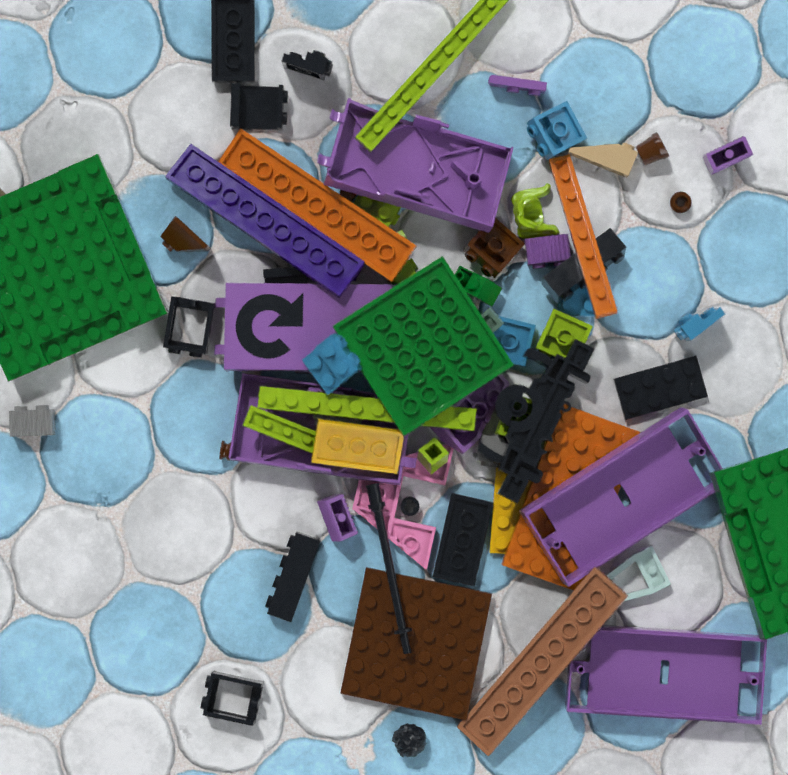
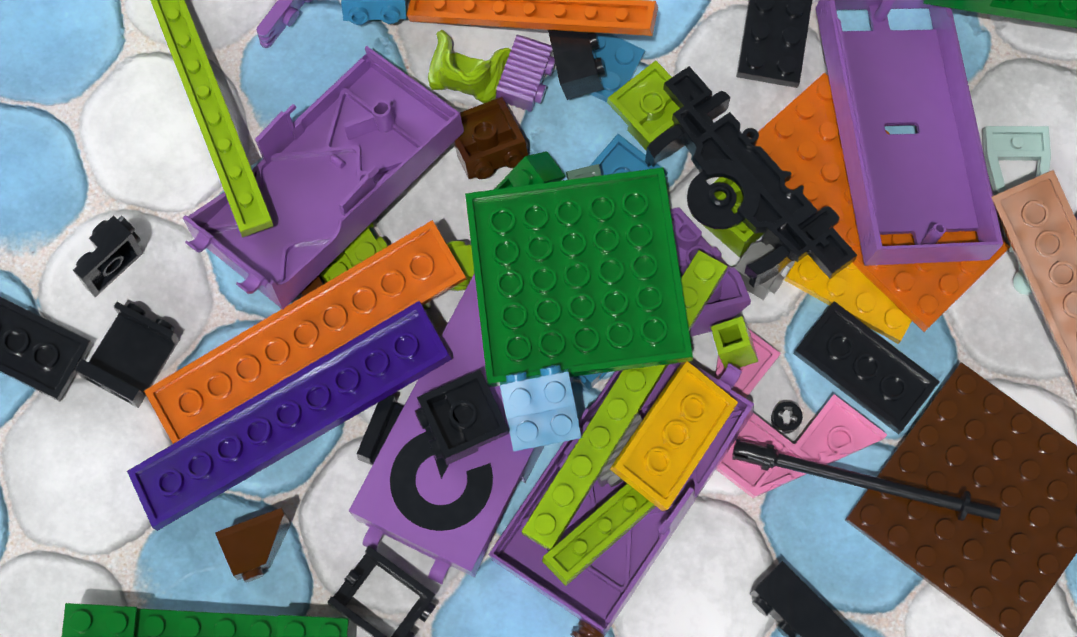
camera: 75 degrees left, 15 degrees down
medium lavender brick [317,494,358,542] -> none
none -> black plate [414,370,509,465]

